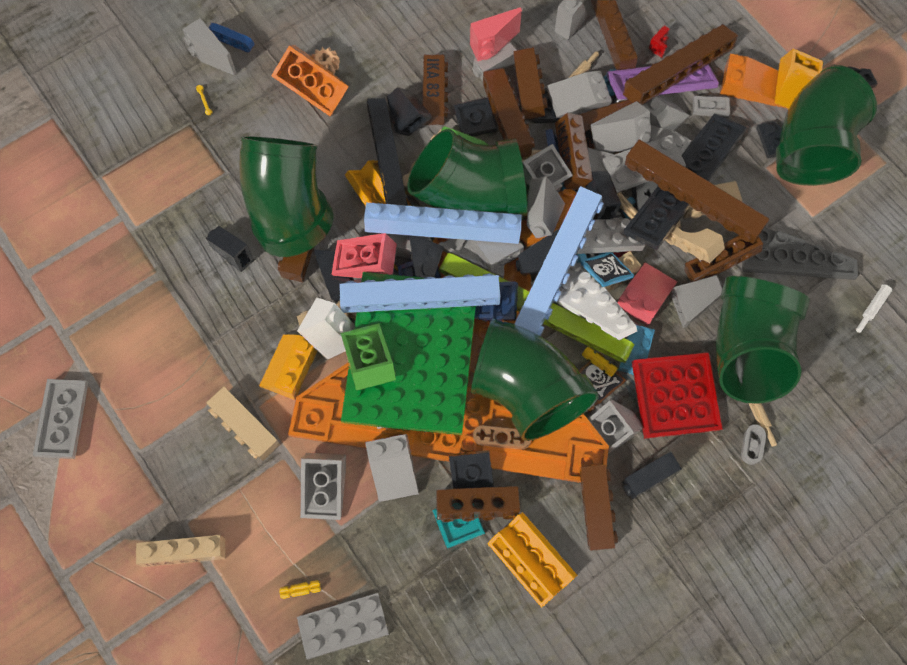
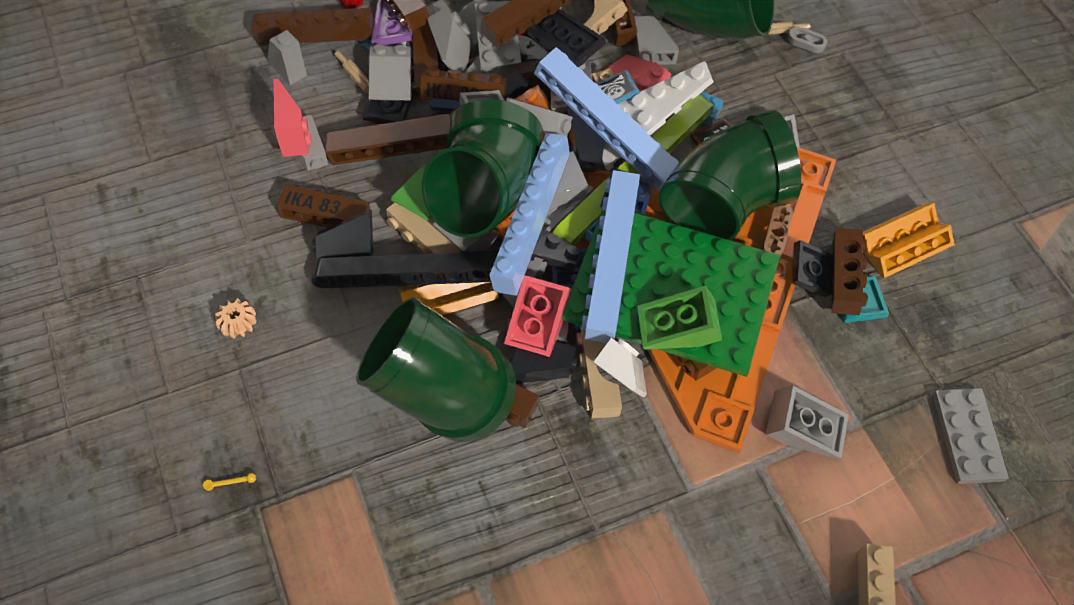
camera: 80 degrees left, 10 degrees down
light grey slope [183,18,237,75] -> none
black slope [206,226,254,272] -> none
tan brick [206,387,280,461] -> none
blue beam [208,23,255,52] -> none
light orange slope [259,335,317,400] -> none
orange slope [271,45,349,117] -> none
yellow axle [279,580,321,599] -> none
light grey slope [365,434,419,502] -> none
black plate [454,98,497,137] -> none
reddish brown brick [513,47,547,120] -> none
reddish brown brick [579,465,618,551] -> none
yellow axle [582,347,618,377] -> none
black slope [622,451,682,499] -> none
red plate [632,353,722,439] -> none

